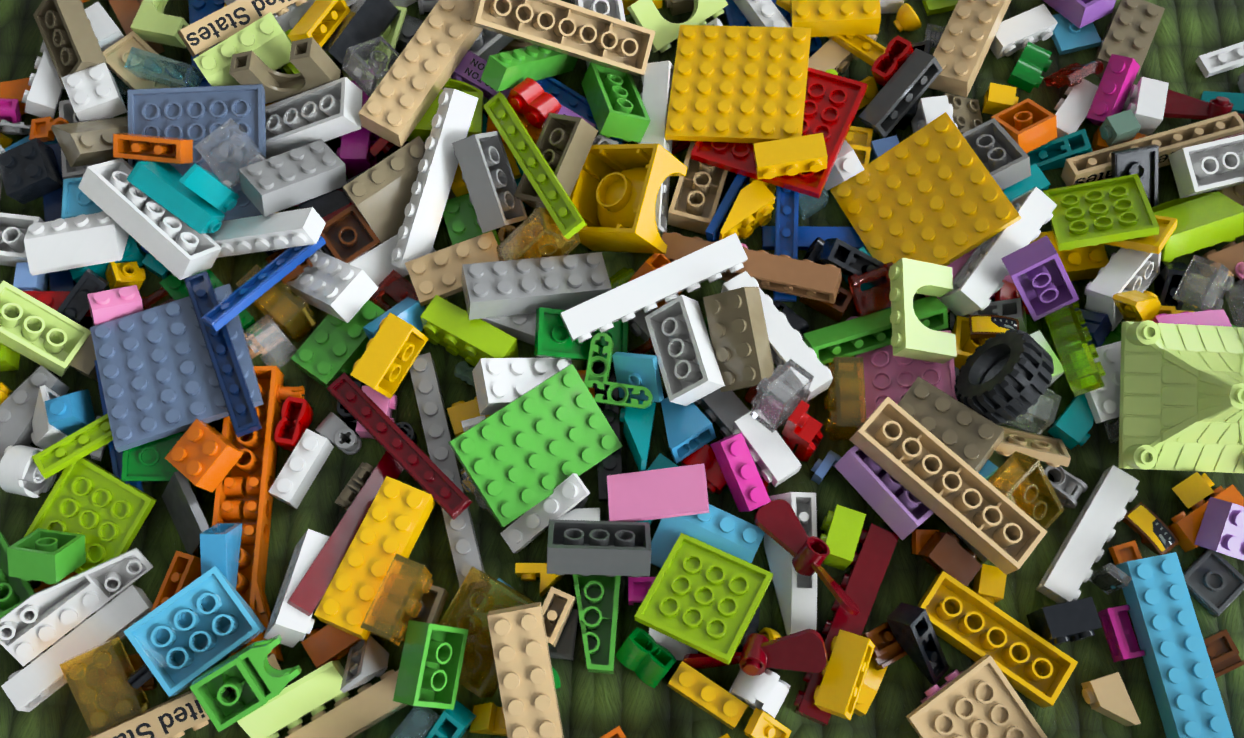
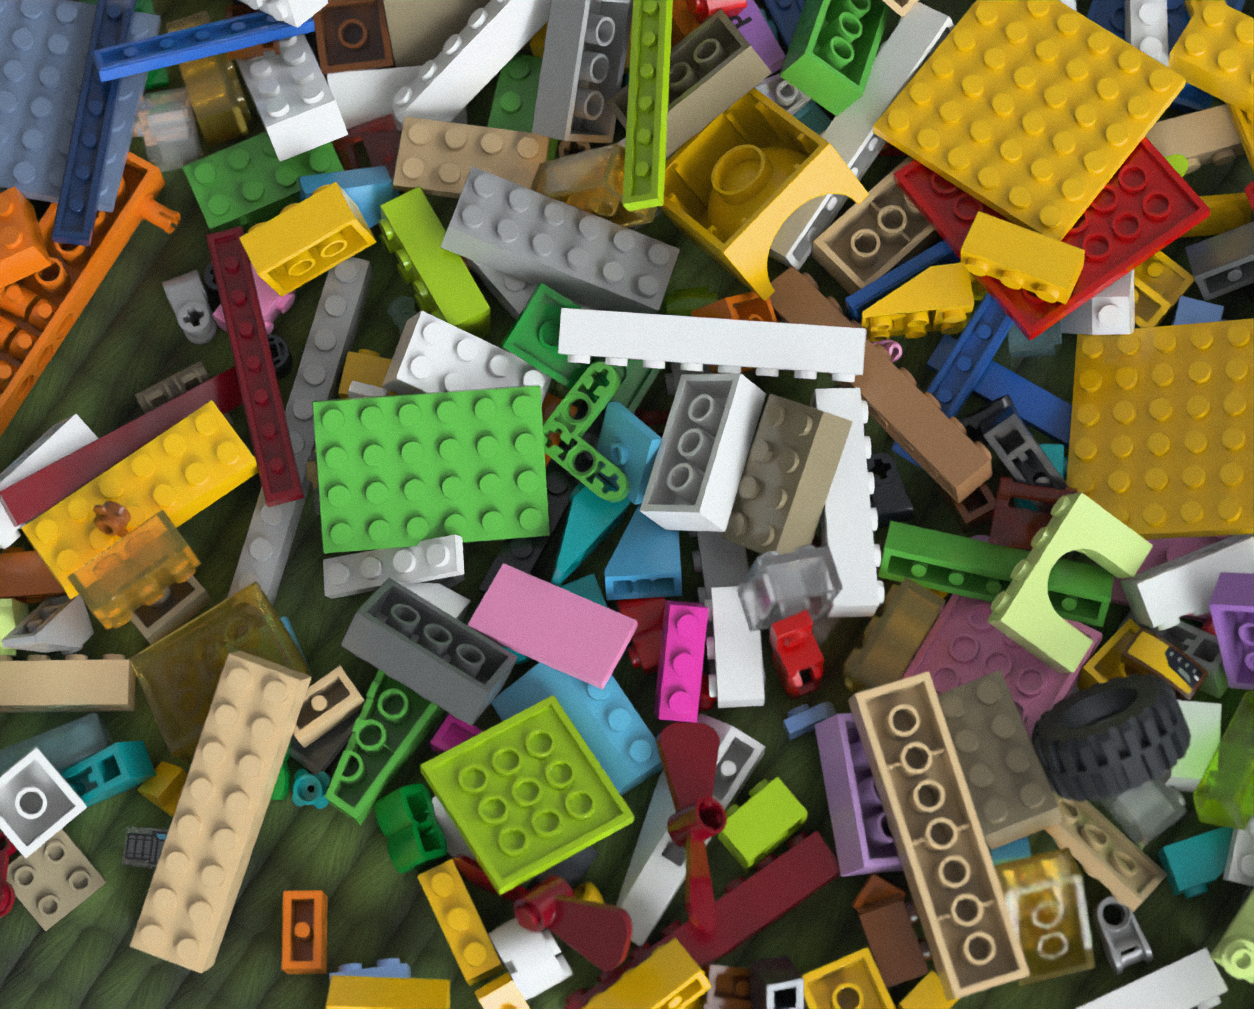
camera: 35 degrees right, 5 degrees up
white brick [268,429,334,509] -> none
red brick [274,396,313,451] -> none
bright green brick [393,620,469,710] -> none
yellow slope [515,563,565,597] -> none
none -> dark orange plate [93,501,131,538]
none -> teal plate [292,769,331,809]

